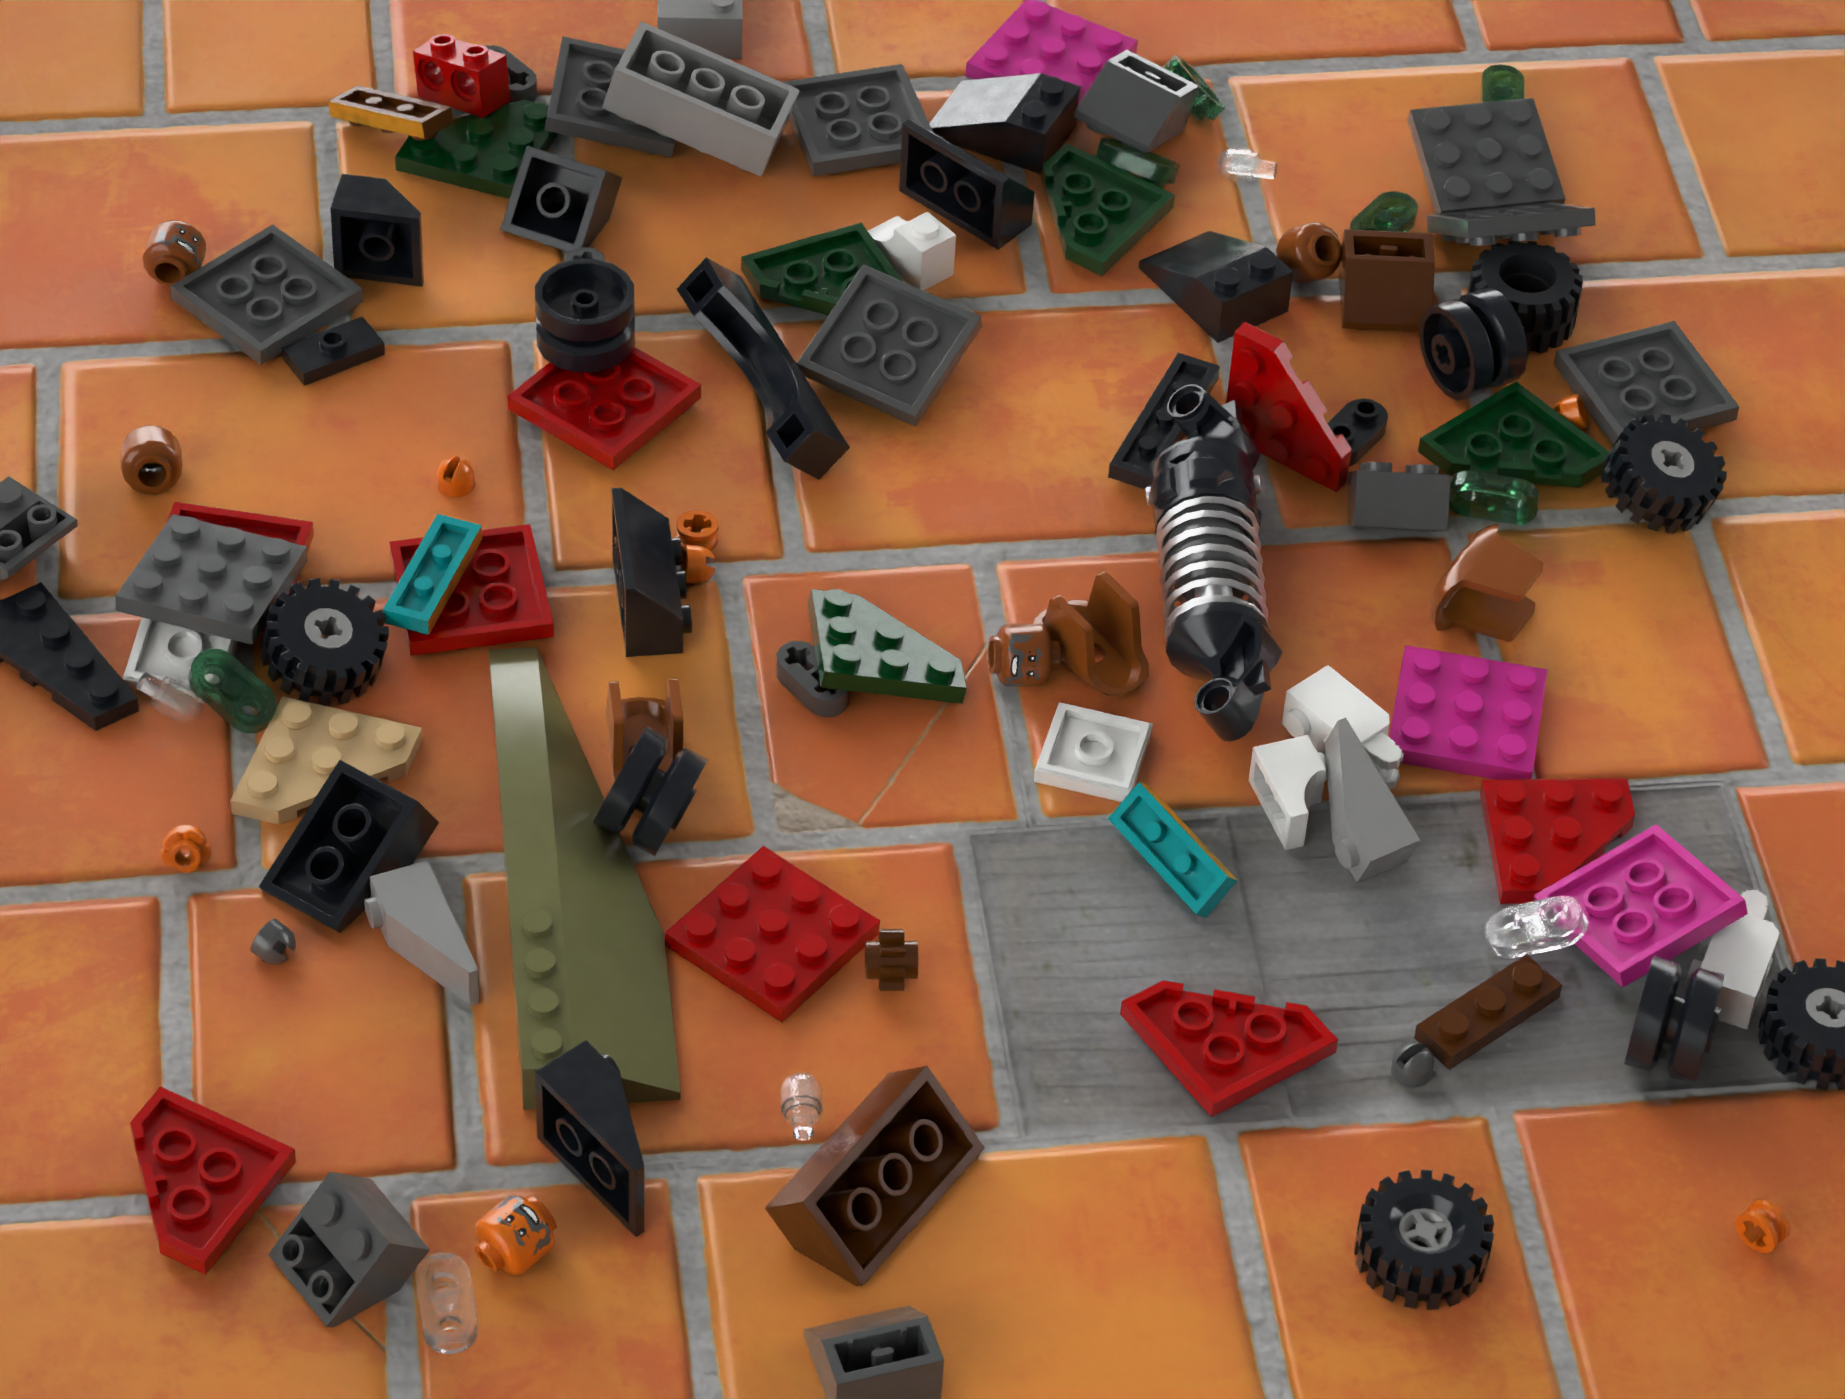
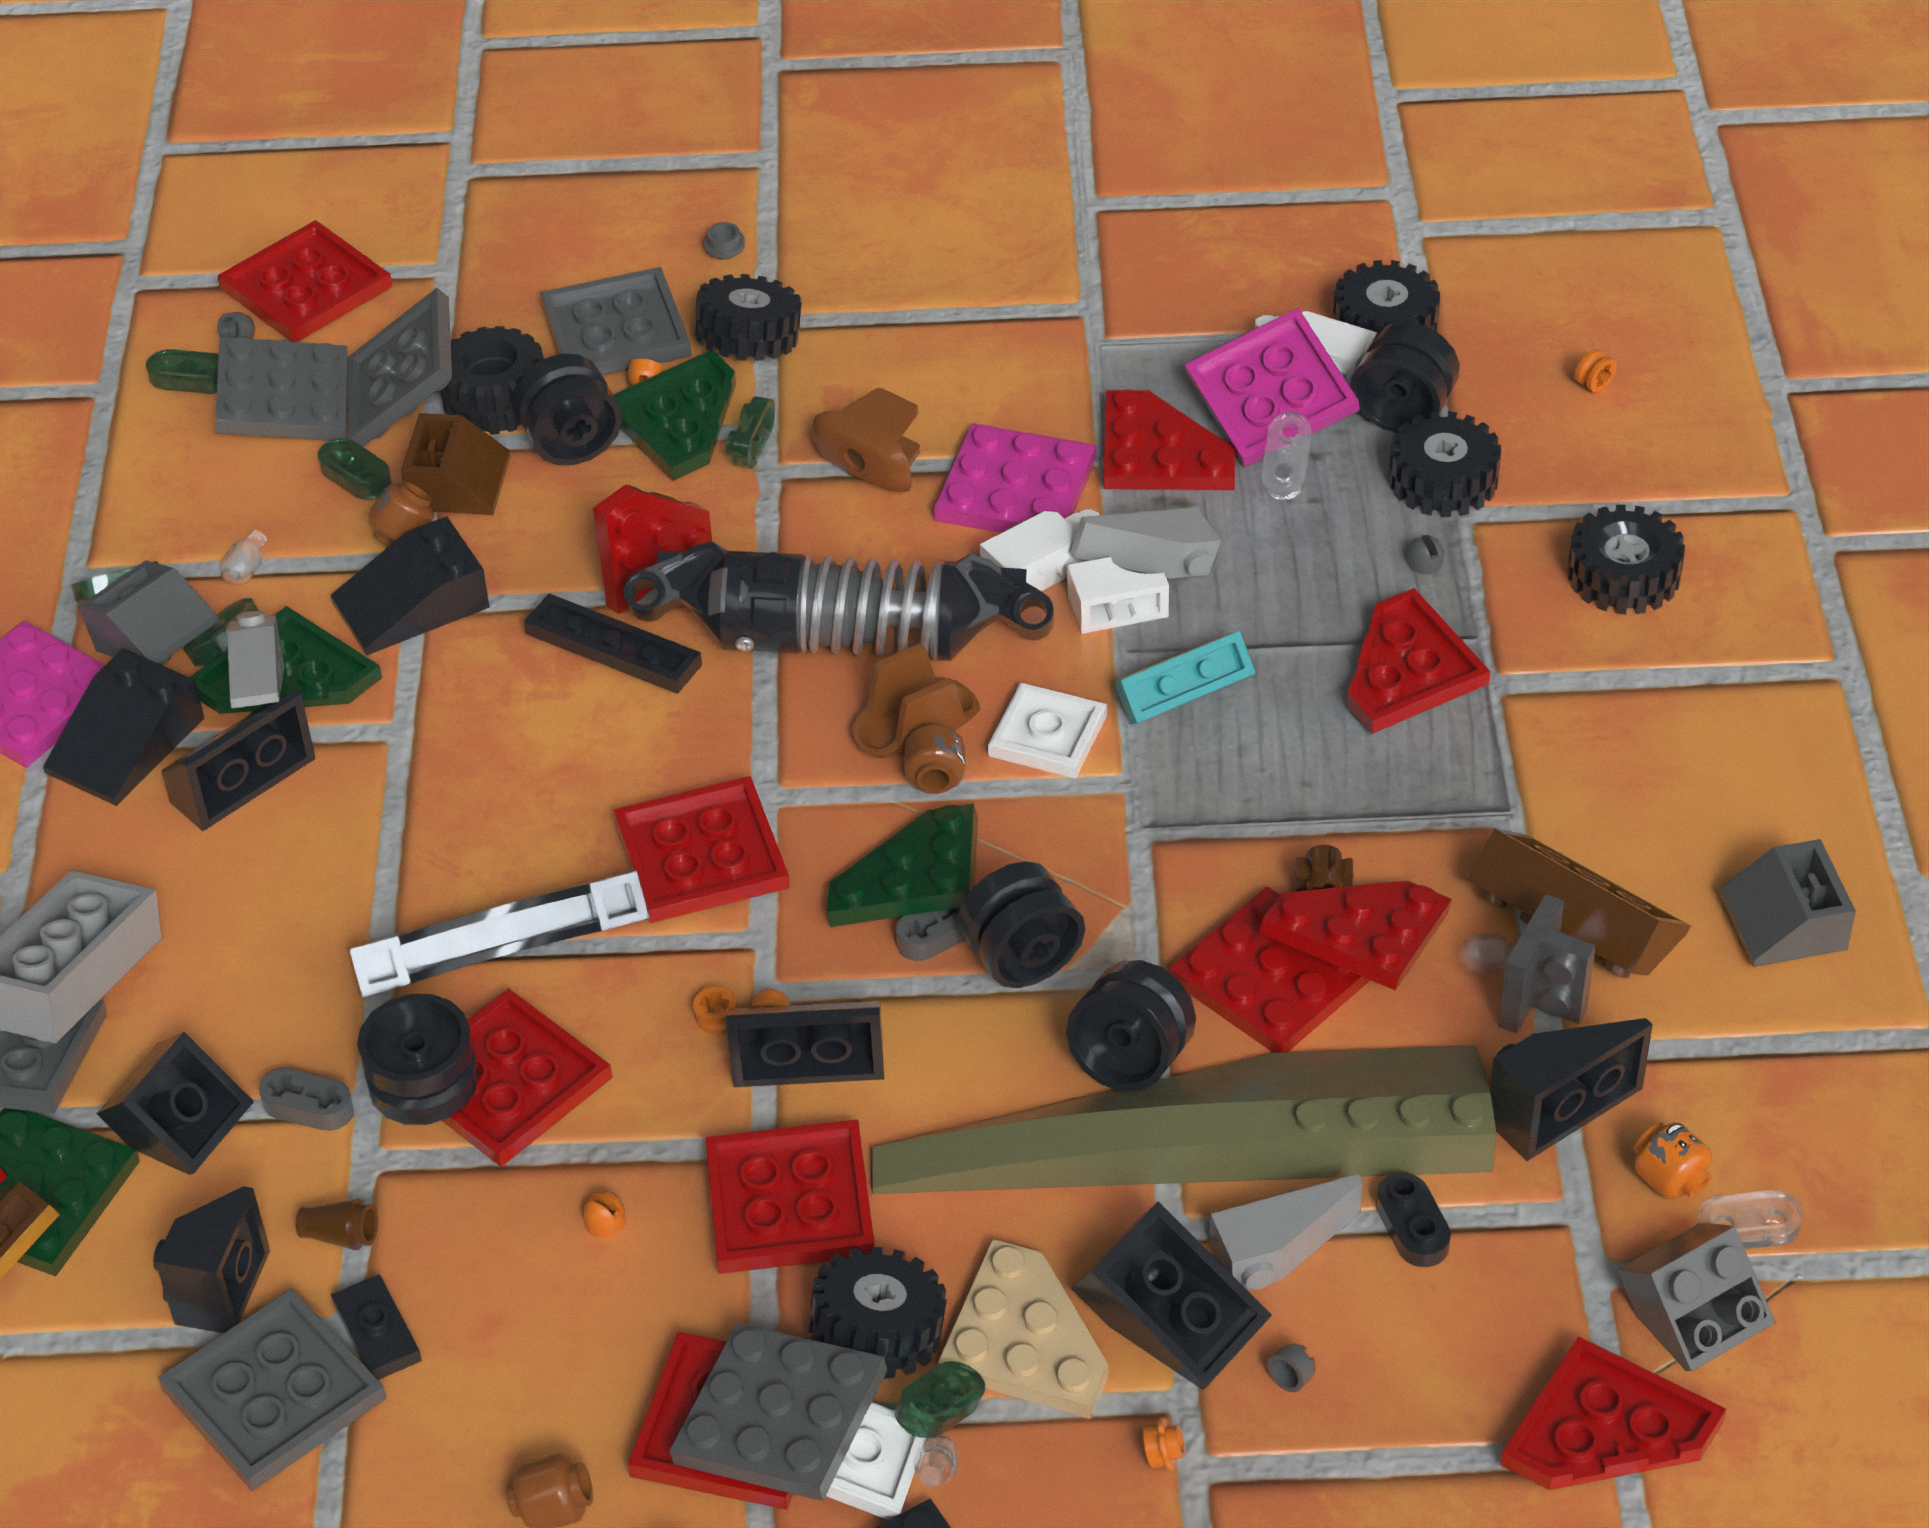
camera: 80 degrees left, 0 degrees up
dark orange head [143,220,206,287] -> none
teal plate [383,514,482,635] -> none
dark orange piece [606,678,684,780] -> none
dark green plate [741,222,904,315] -> none
dark grey plate [782,64,933,176] -> none
dark grey plate [796,264,982,427] -> none
white arch [868,211,956,291] -> none
dark grey slope [1347,462,1450,531] -> none
reddish brown plate [1414,954,1562,1070] -> none
none -> red plate [217,220,393,342]
none -> dark grey hinge [218,312,255,339]
none -> light grey slope [227,611,284,708]
none -> reddish brown cone [296,1198,378,1251]
none -> red plate [613,776,790,923]
none -> dark grey plate [704,222,745,259]
none -> black wheel [957,861,1086,988]
none -> red plate [1259,881,1452,991]
none -> black plate [1376,1173,1451,1267]
none -> black wheel [1389,411,1501,517]
none -> flat silver bracket [1498,894,1596,1034]

